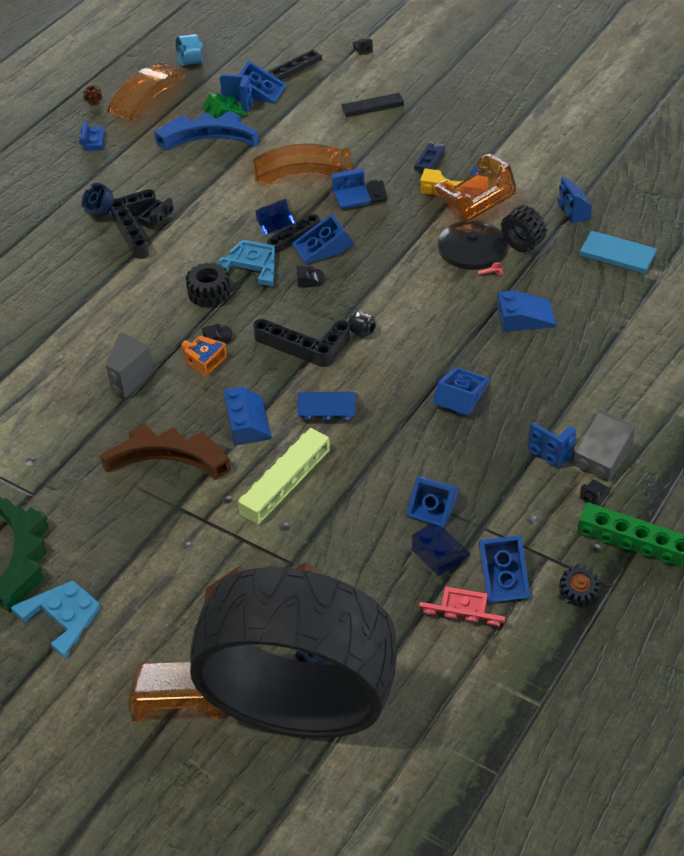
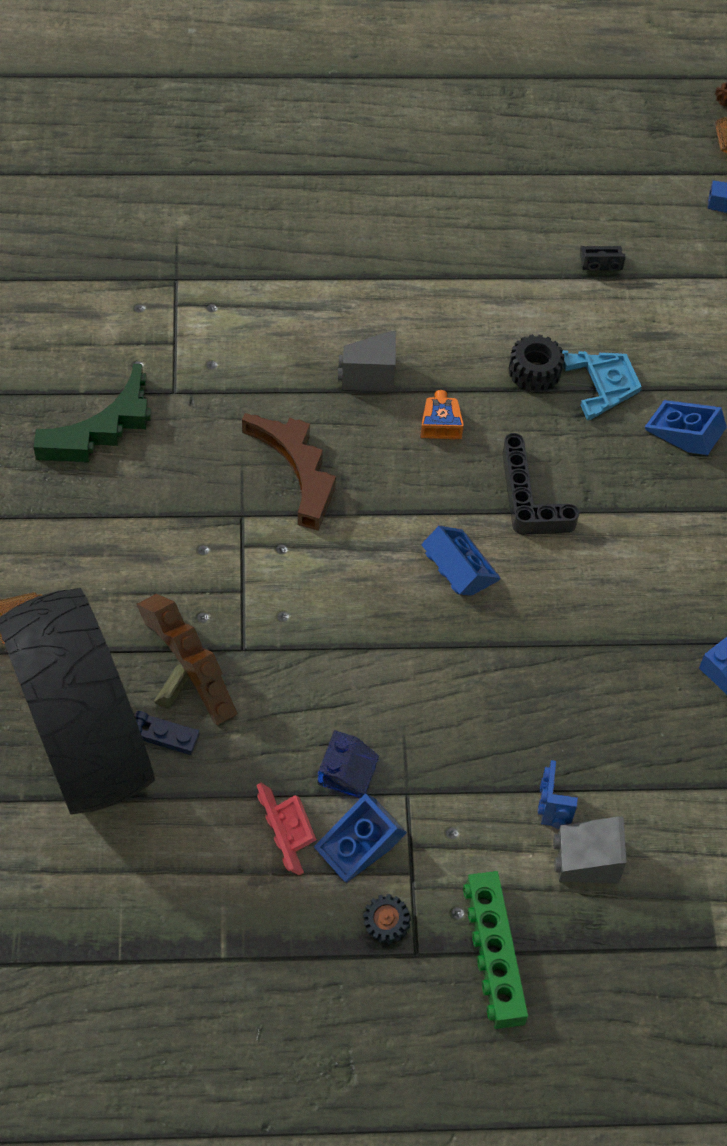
camera: 50 degrees right, 10 degrees up
dark azure wing [11,580,101,659] -> none
blue bracket [79,120,105,151] -> none
dark blue cylinder [81,182,114,217] -> none
black beam [110,189,156,259] -> none
black rock [202,324,233,344] -> none
blue slope [223,386,272,446] -> none
yellowish green brick [238,428,330,525] -> none
clear blue slope [255,199,295,235] -> none
black beam [267,214,320,253] -> none
black rock [296,266,324,288] -> none
black head [348,311,376,337] -> none
blue slope [406,476,460,527] -> none
blue slope [433,367,490,415] -> none
black bracket [579,479,610,506] -> none

